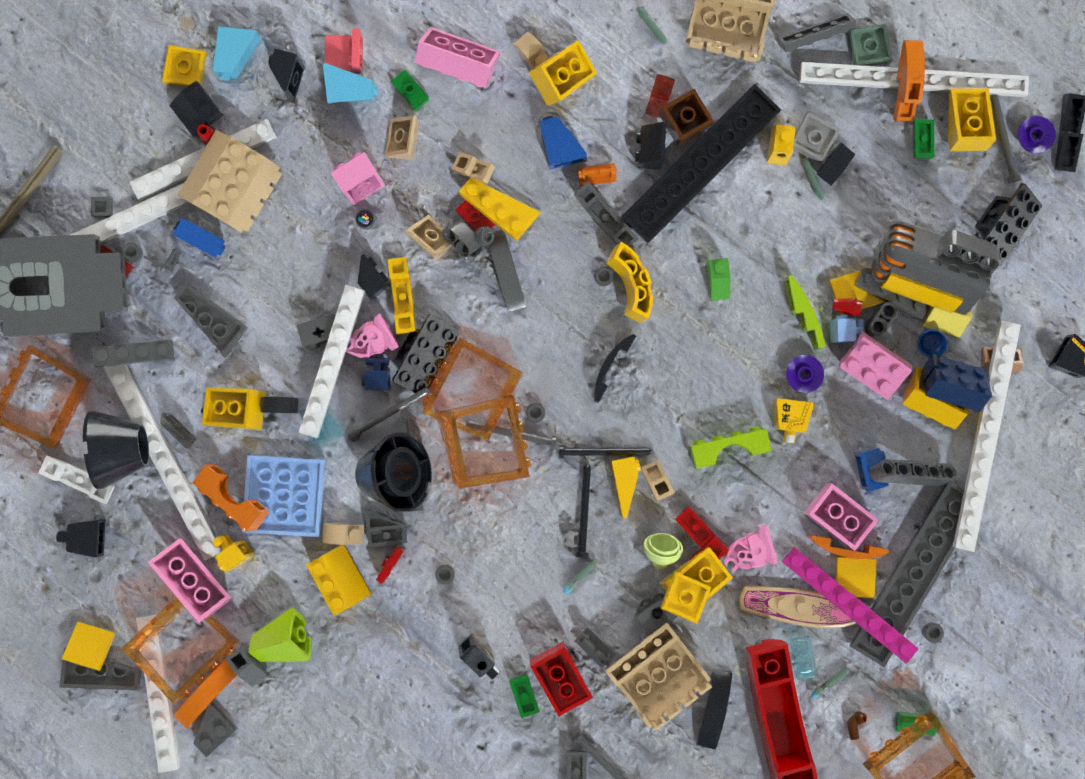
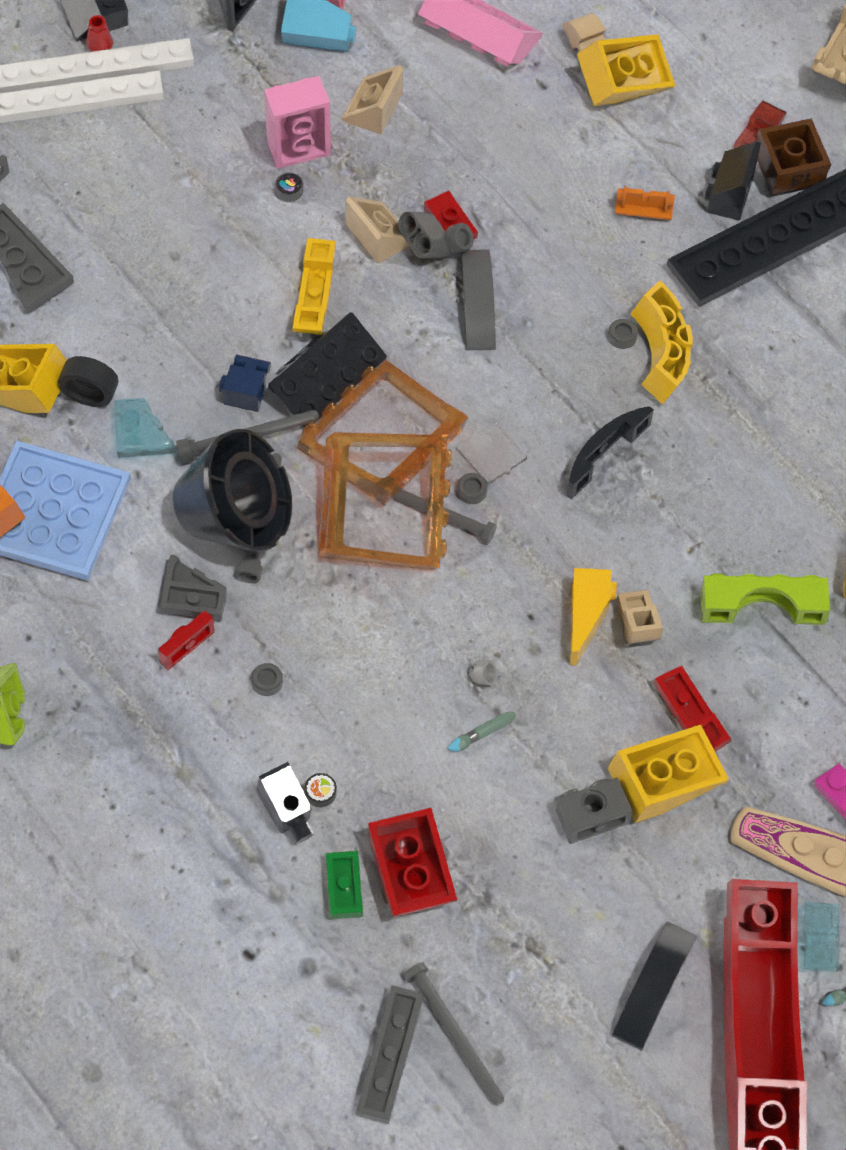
camera: 10 degrees right, 25 degrees down
blue slope [171,218,226,258] -> none
tan slope [177,130,282,232] -> none
dark grey brick [296,314,336,351] -> none
white plate [299,285,365,438] -> none
yellow slope [306,545,371,616] -> none
tan brick [322,523,364,545] -> none
bright pink piece [346,314,401,358] -> none
black slope [357,254,390,300] -> none
green plate [391,70,430,112] -> none
tan brick [452,152,495,184] -> none
yellow wing [458,178,541,242] -> none
blue slope [539,116,587,170] -> none
black bar [559,445,651,459] -> none
dark grey slope [574,182,639,247] -> none
black bar [575,465,591,558] -> none
dark grey hinge [575,627,615,668] -> none
tan slope [605,622,712,731] -> none
sand green piece [637,7,667,44] -> none
yellowish green piece [644,533,683,569] -> none
yellow tile [660,571,711,624] -> none
bright green slope [706,258,731,301] -> none
bright pink piece [723,524,778,572] -> none
none -> tile [305,773,337,807]

